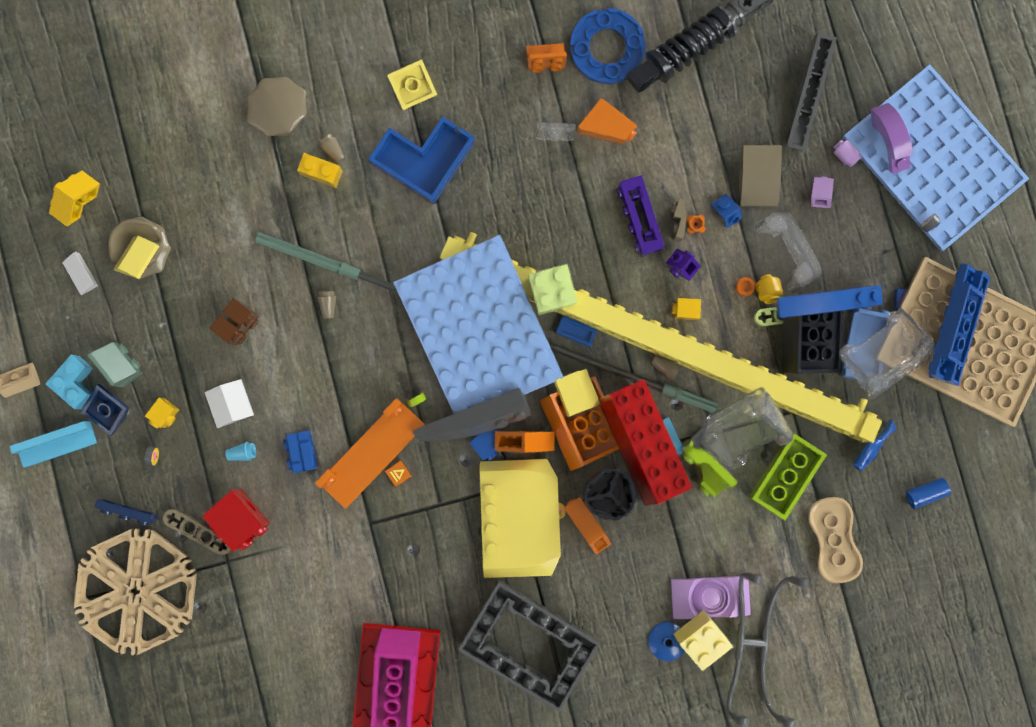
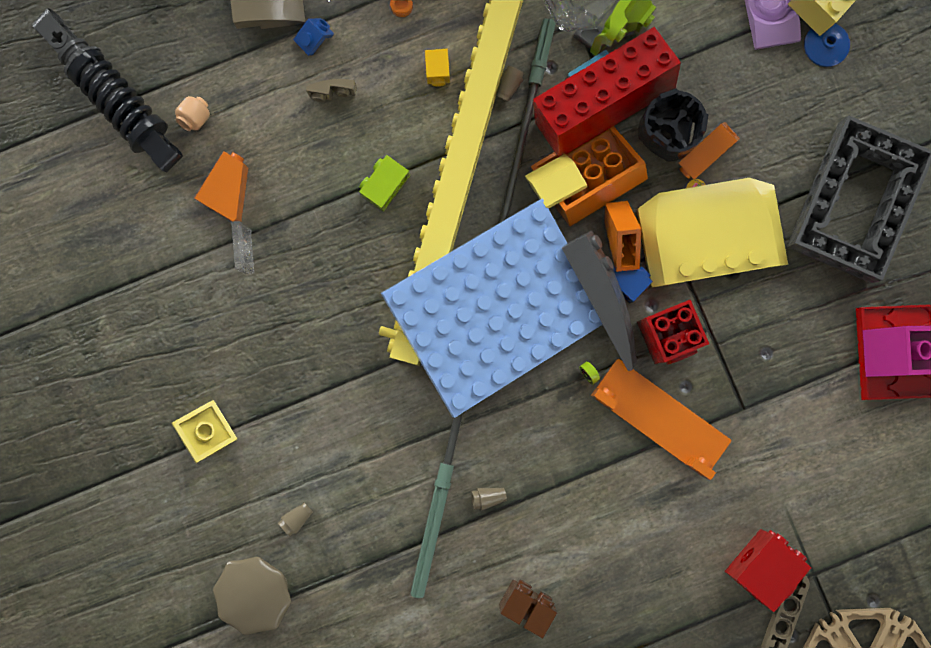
camera: 90 degrees left, 0 degrees up
white slope [205,379,254,428] -> none
medium azure cone [226,442,256,461] -> none
blue brick [283,431,318,473] -> none
yellow brick [297,153,343,188] -> none
blue piece [368,116,475,205] -> none
orange tile [385,460,412,487] -> none
orange bracket [526,44,567,72] -> none
yellowish green brick [528,264,578,315] -> none
blue tile [555,315,598,348] -> none
blue plate [570,8,646,84] -> none
dark purple brick [617,175,665,257] -> none
dark purple brick [666,249,701,281] -> none
orange plate [686,214,706,234] -> none
none -> light nougat head [175,96,210,131]
none -> lime brick [359,155,410,212]
none -> red brick [637,299,709,365]

